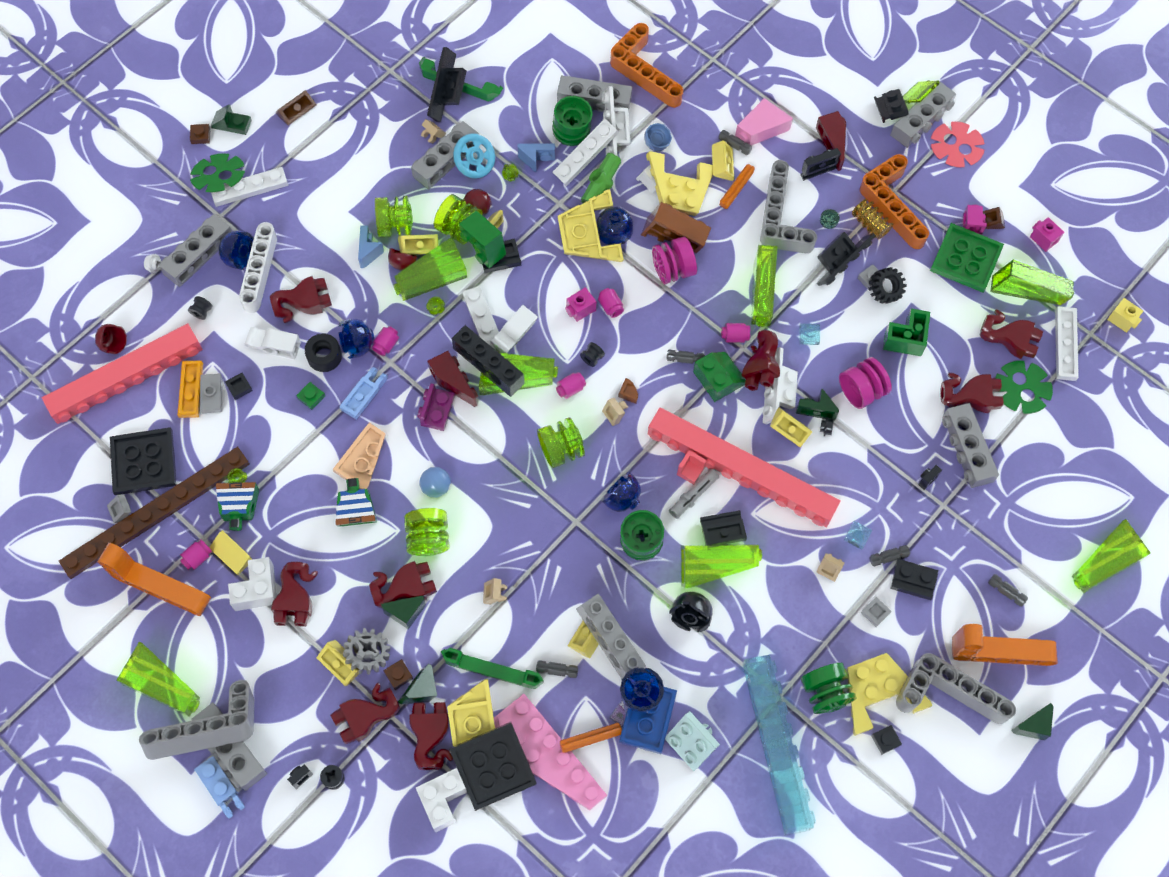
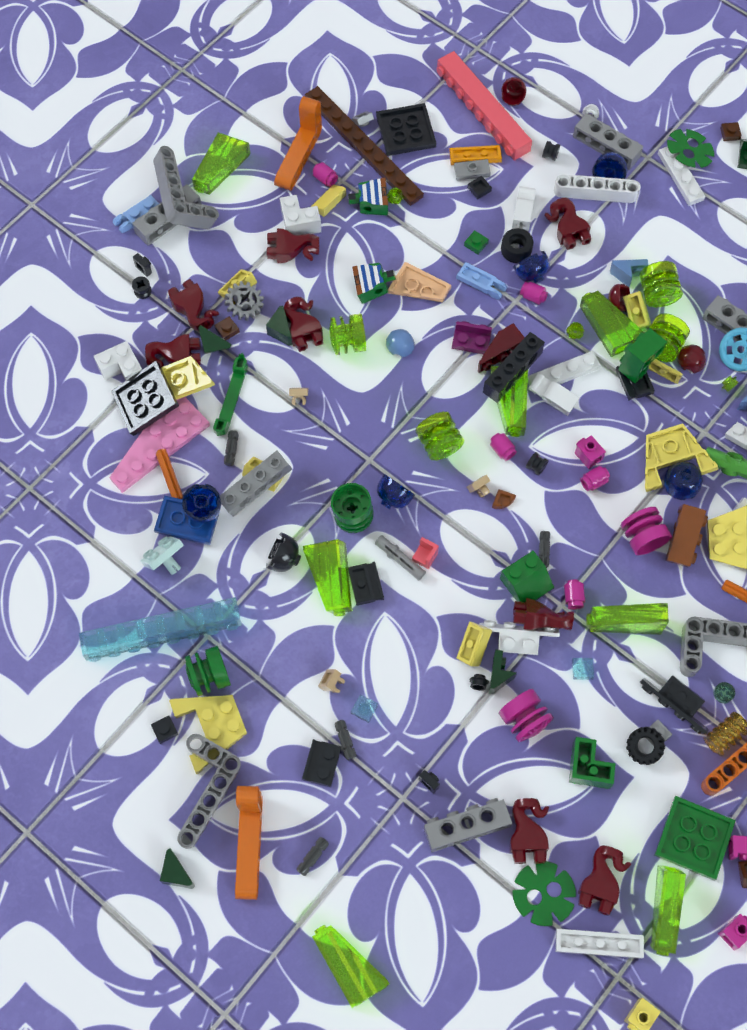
camera: 90 degrees right, 0 degrees up
coral brick [647,407,841,528] -> none
light grey plate [861,597,892,627] -> none

